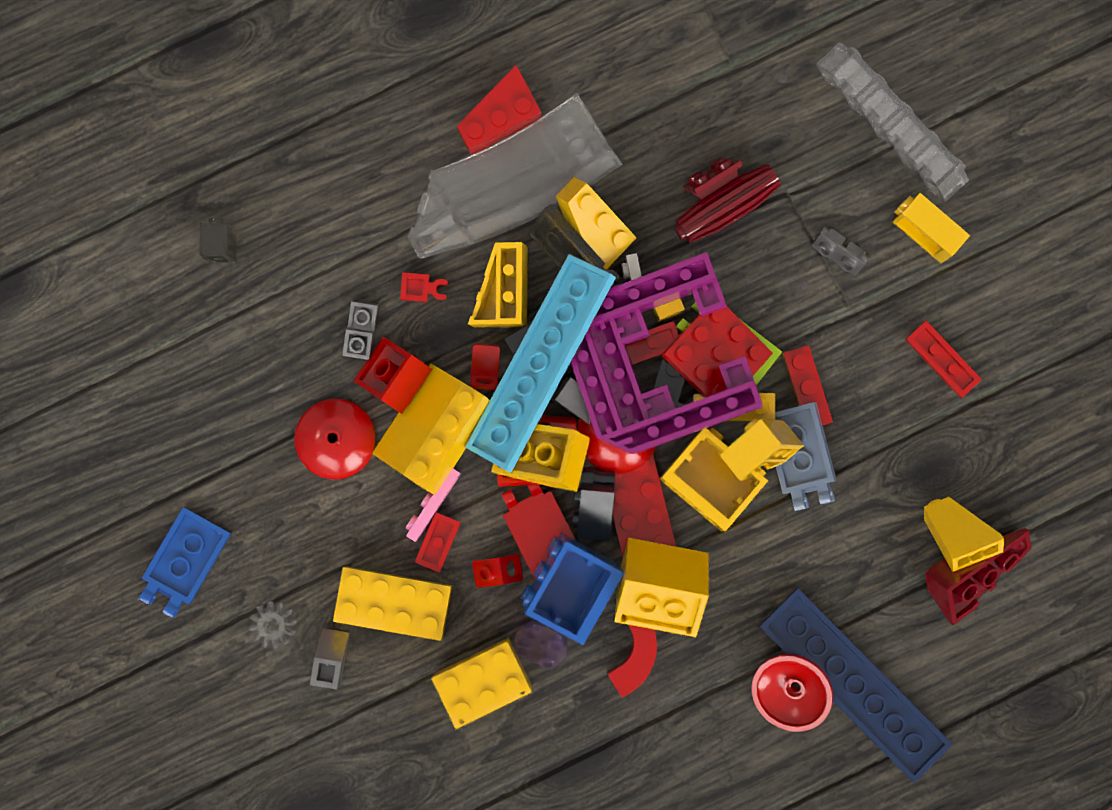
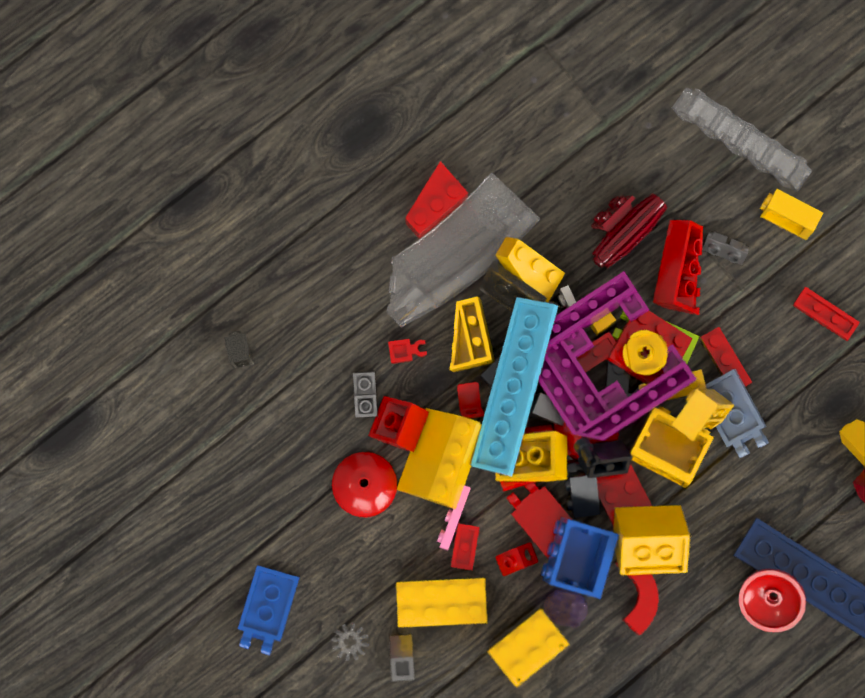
camera: 10 degrees left, 5 degrees down
none -> black hinge [574,438,632,478]
none -> yellow plate [623,330,668,375]
none -> red wedge [653,220,703,315]

